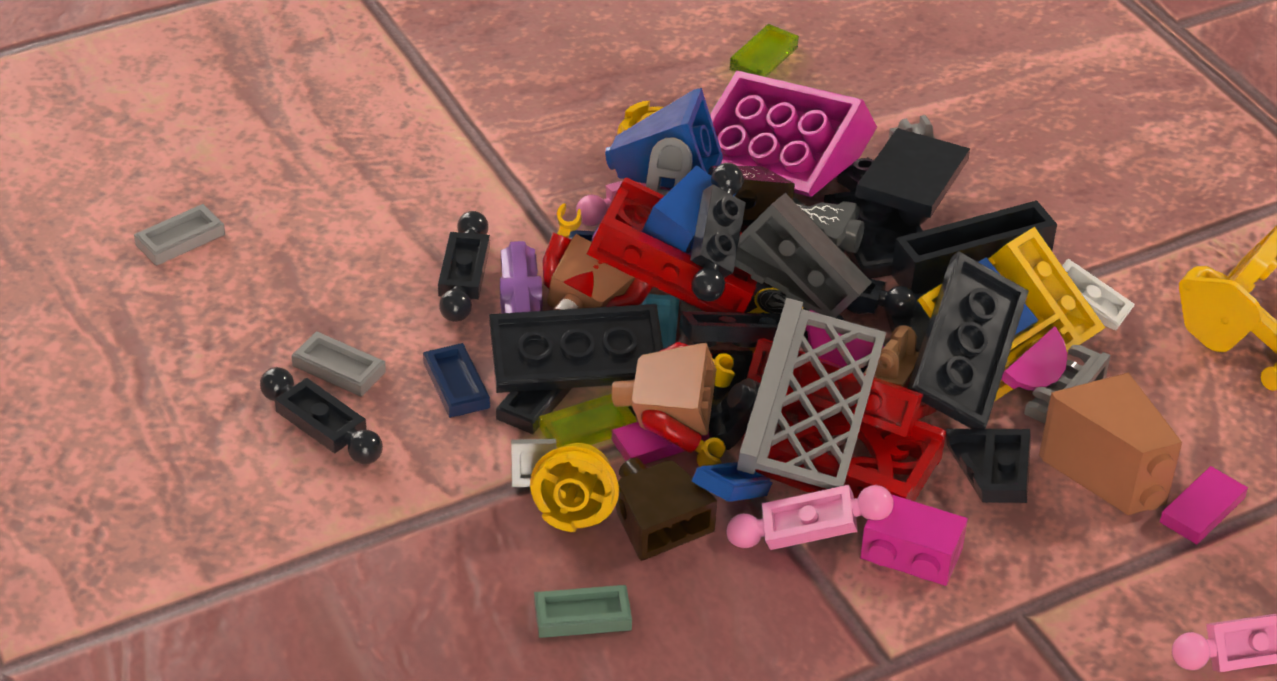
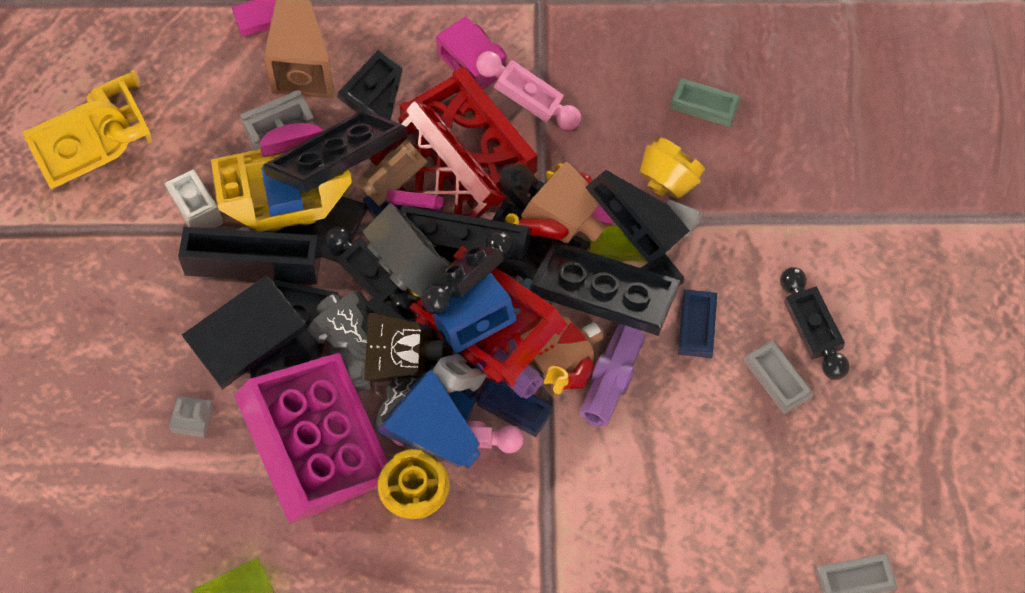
camera: 150 degrees left, 20 degrees up
black plate [438,211,490,322] -> none
dark brown torso [616,458,717,561] -> none
blue tile [691,462,773,502] -> none
light grey fence [737,298,886,489] -> none
none -> black slope [585,170,690,264]

